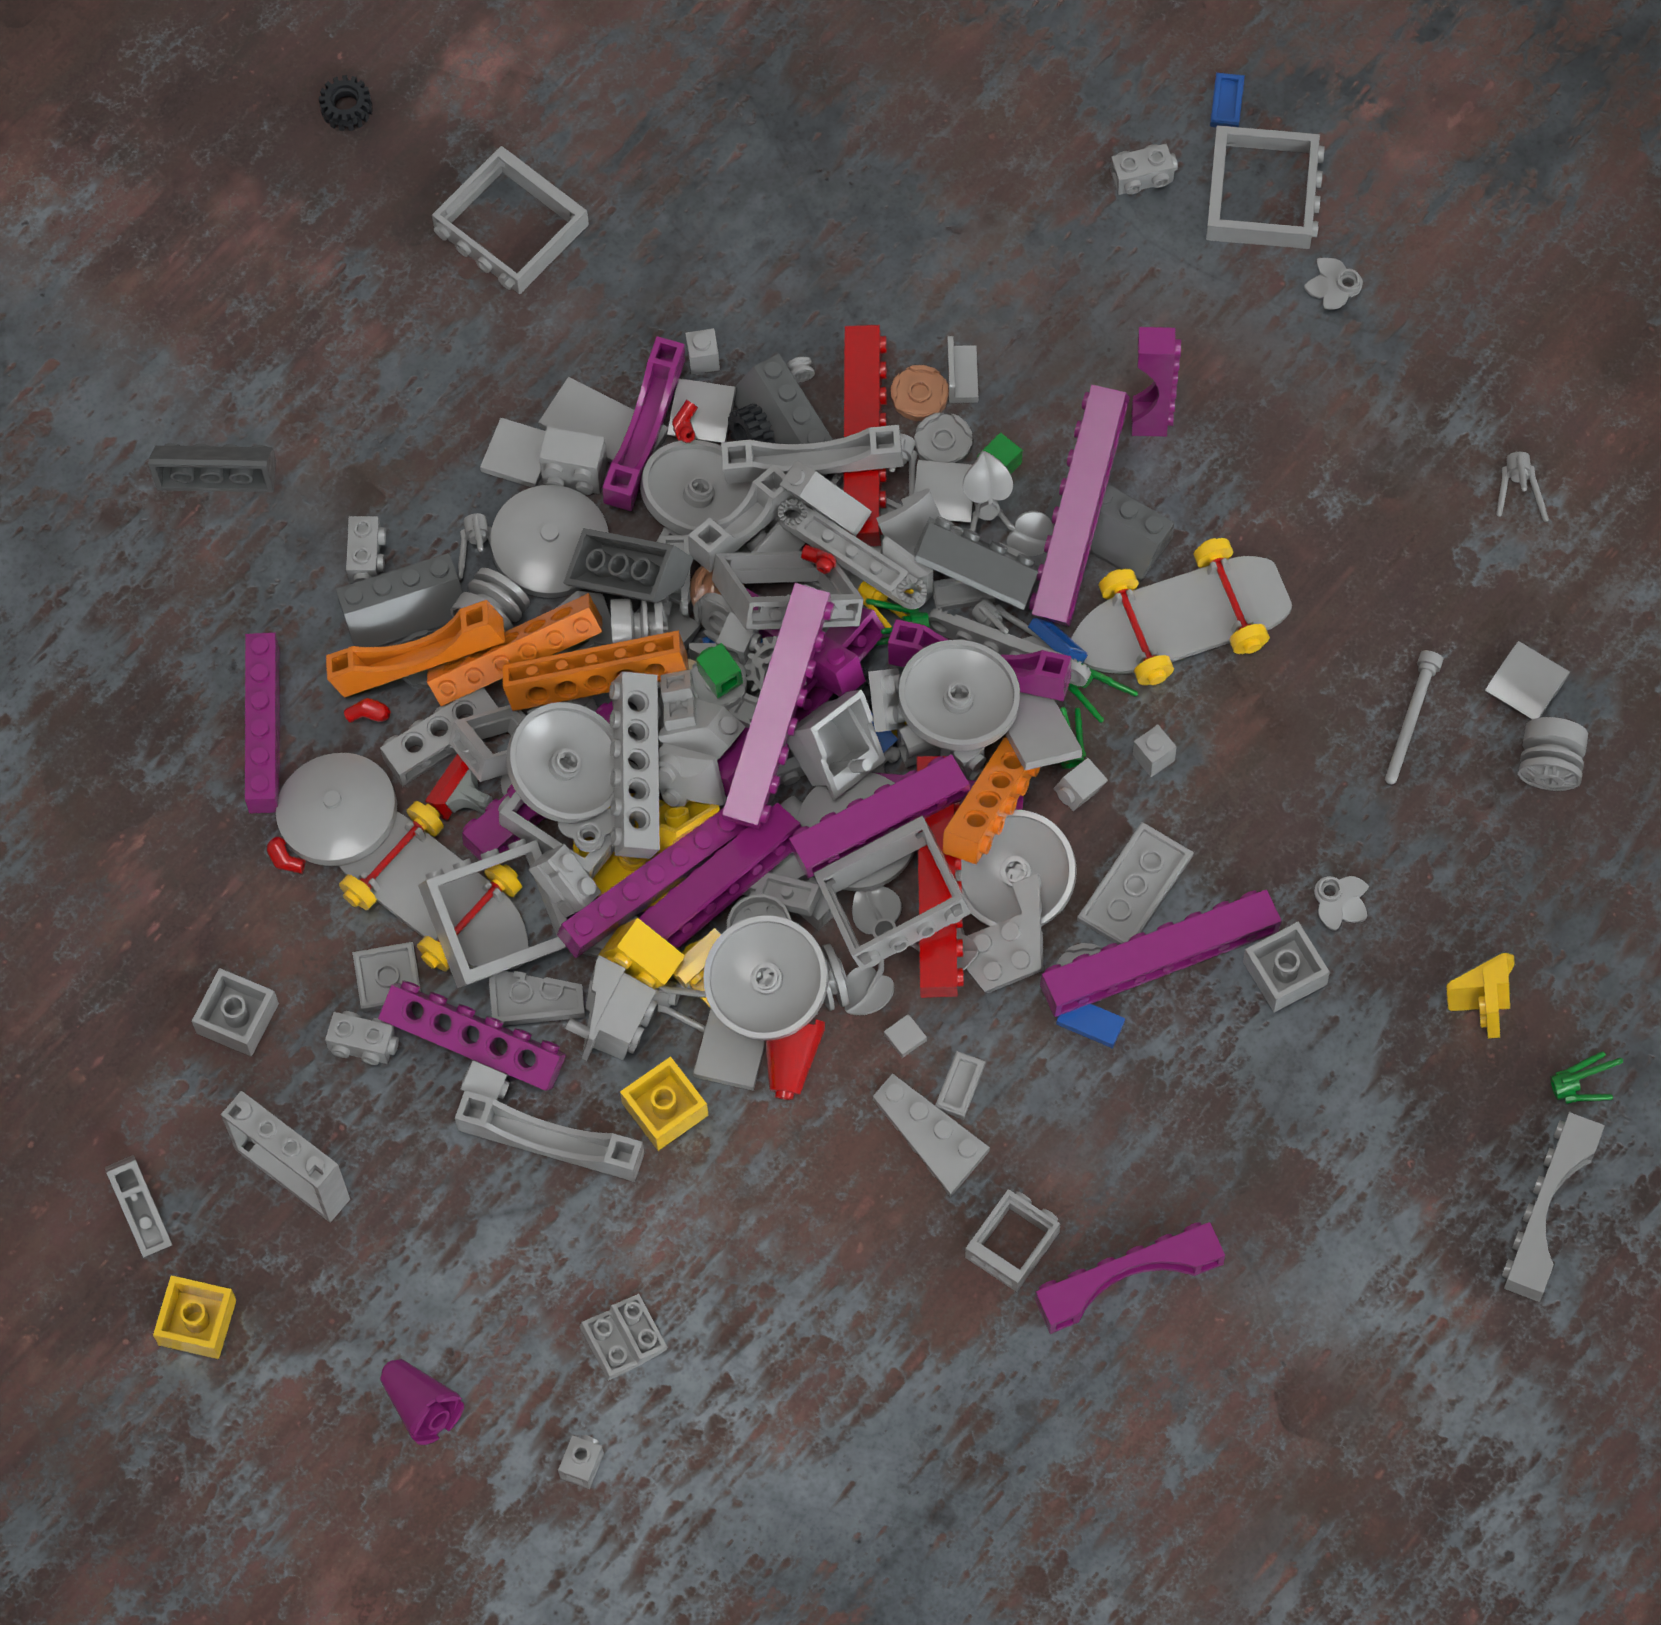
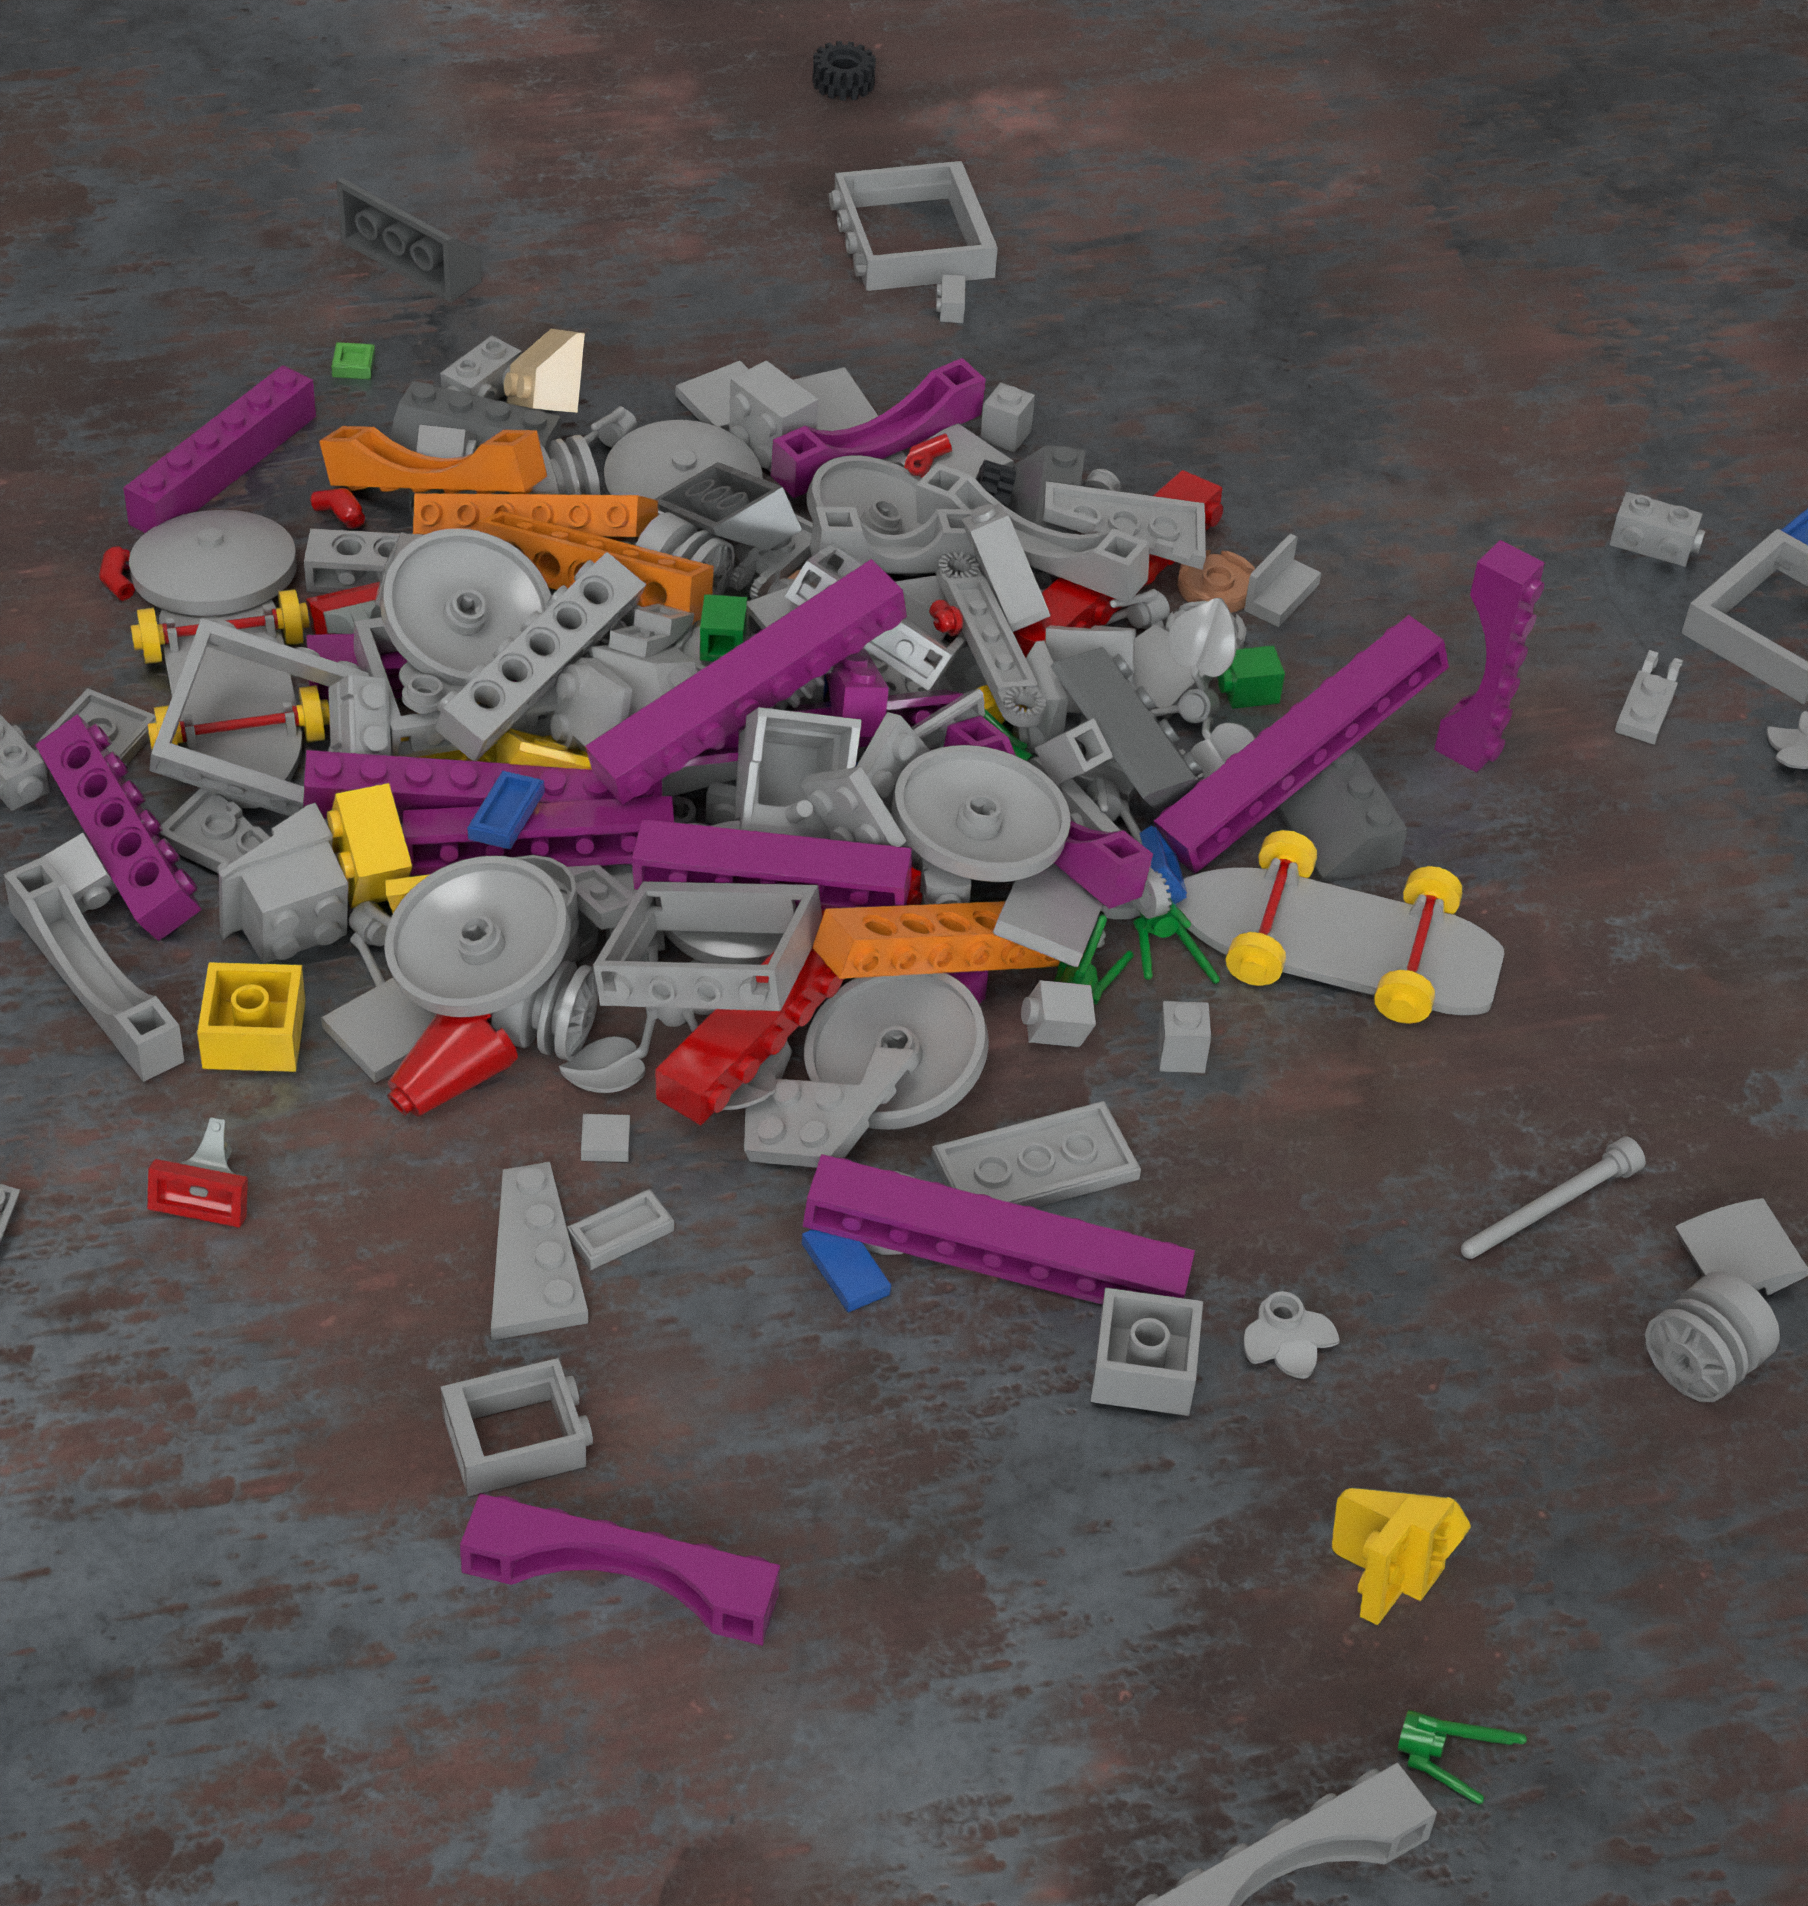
camera: 30 degrees right, 20 degrees down
none -> red piece [147,1117,248,1228]
none -> bright green tile [331,342,375,379]
none -> light grey brick [416,425,480,458]
none -> blue tile [467,771,545,849]
none -> tan slope [504,329,585,413]
none -> light grey plate [800,766,906,847]
none -> light grey slope [911,689,985,750]
none -> light grey piece [936,274,965,323]
none -> light grey brick [1034,718,1113,785]
none -> light grey wing [1042,481,1206,570]
none -> light grey hinge [1615,650,1683,745]

